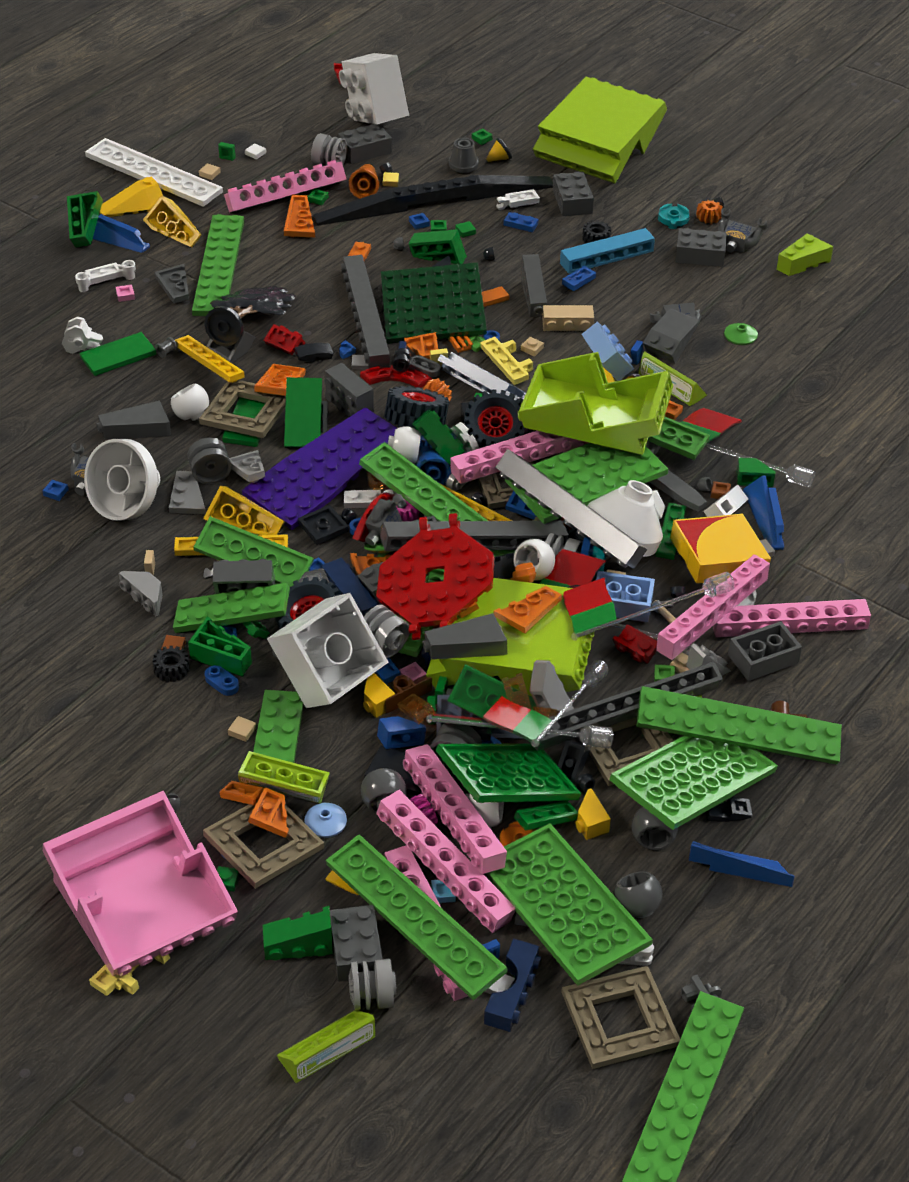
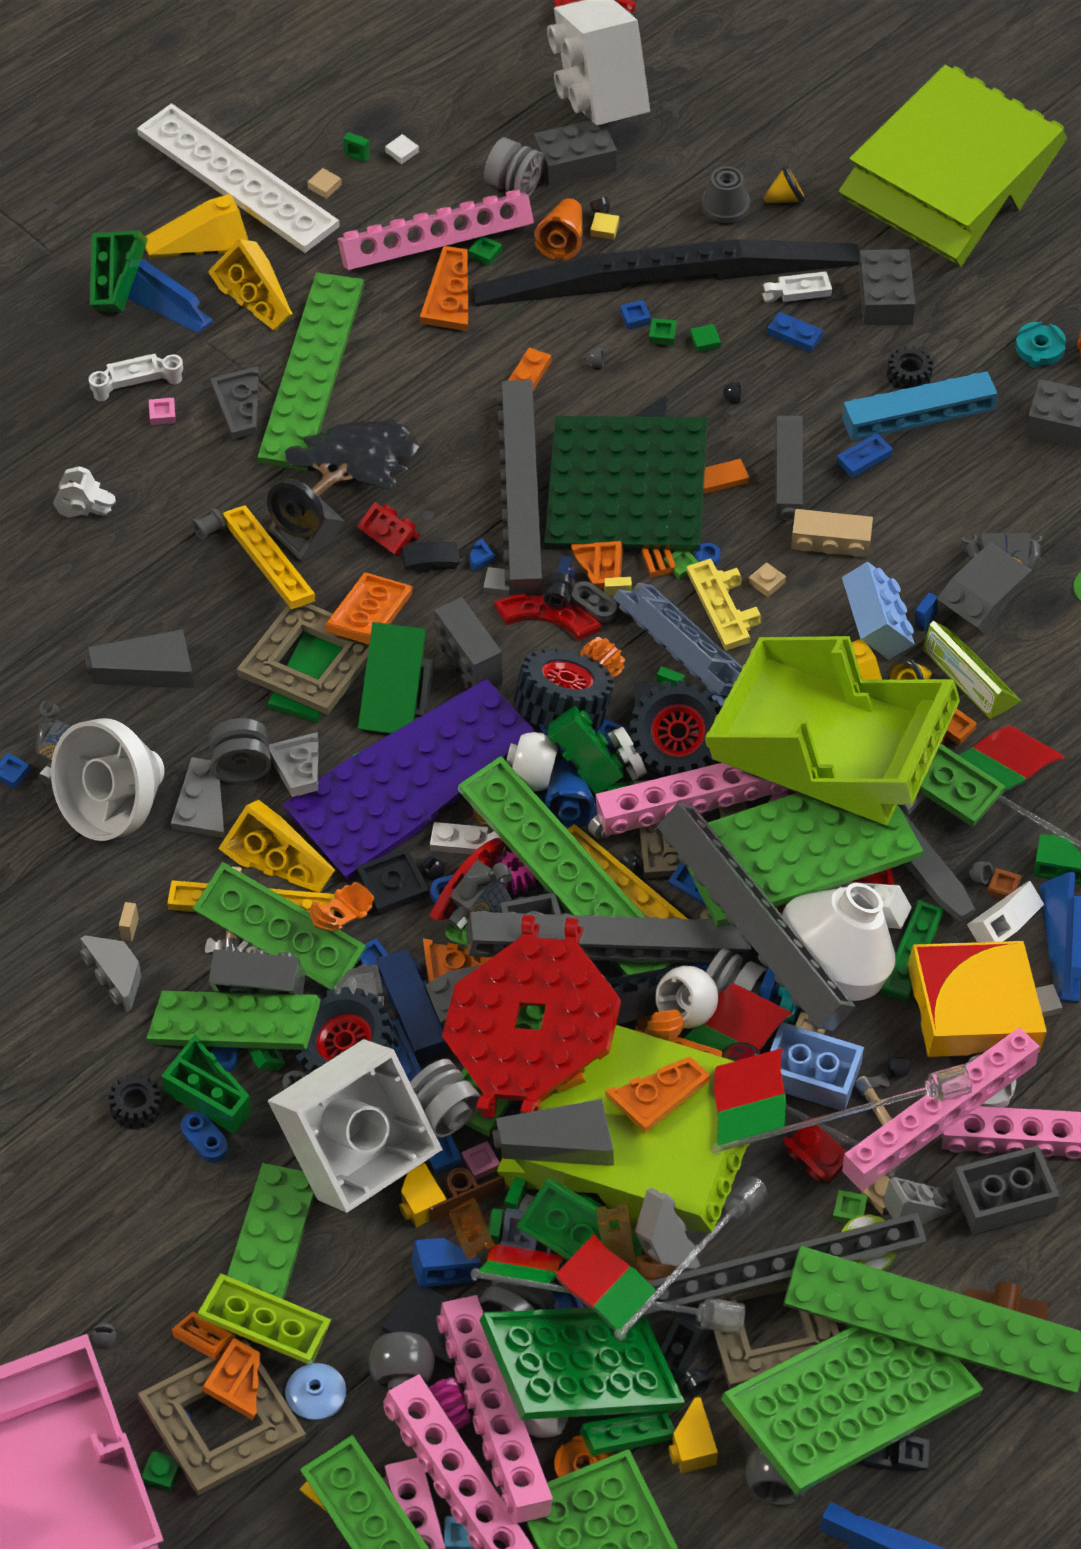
camera: 10 degrees right, 10 degrees up
green tile [80,332,156,376] -> none
dark orange tile [161,635,186,651] -> none
white wheel [171,384,209,421] -> none
tan tile [228,716,256,742] -> none
green wedge [408,229,467,264] -> none
green plate [472,128,493,145] -> none
none -> orange piece [310,882,374,931]

